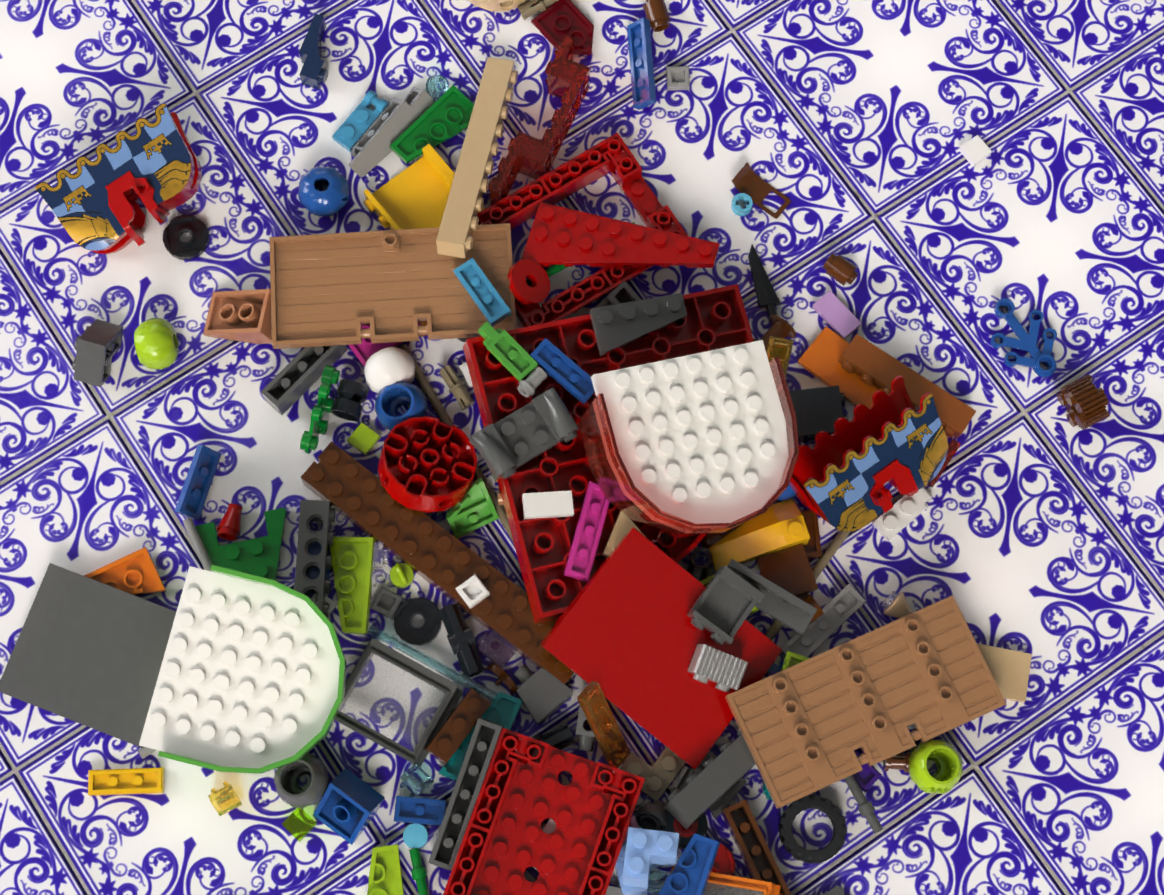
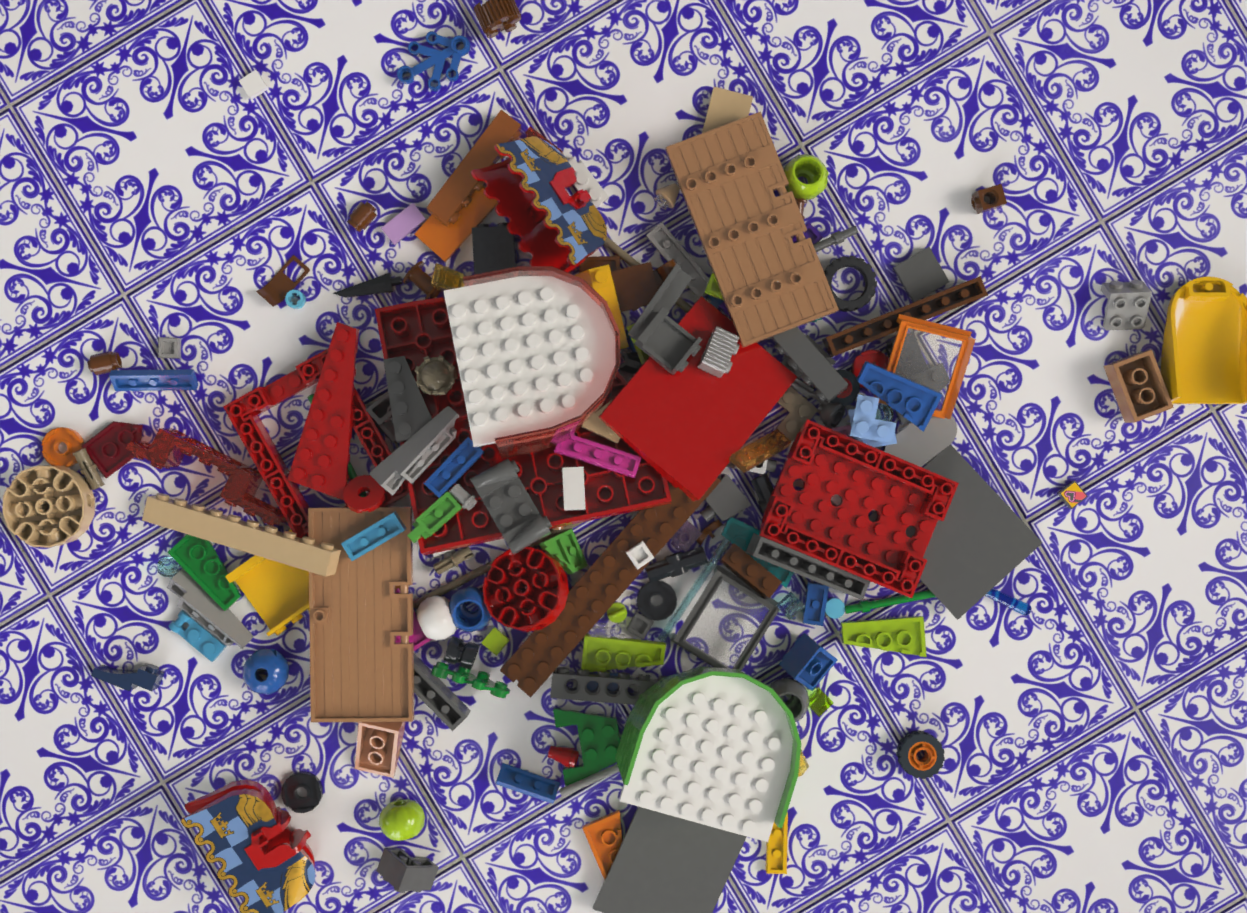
camera: 85 degrees left, 15 degrees up
none -> light grey wedge [370,406,459,495]
none -> dark tan hair [415,355,458,395]

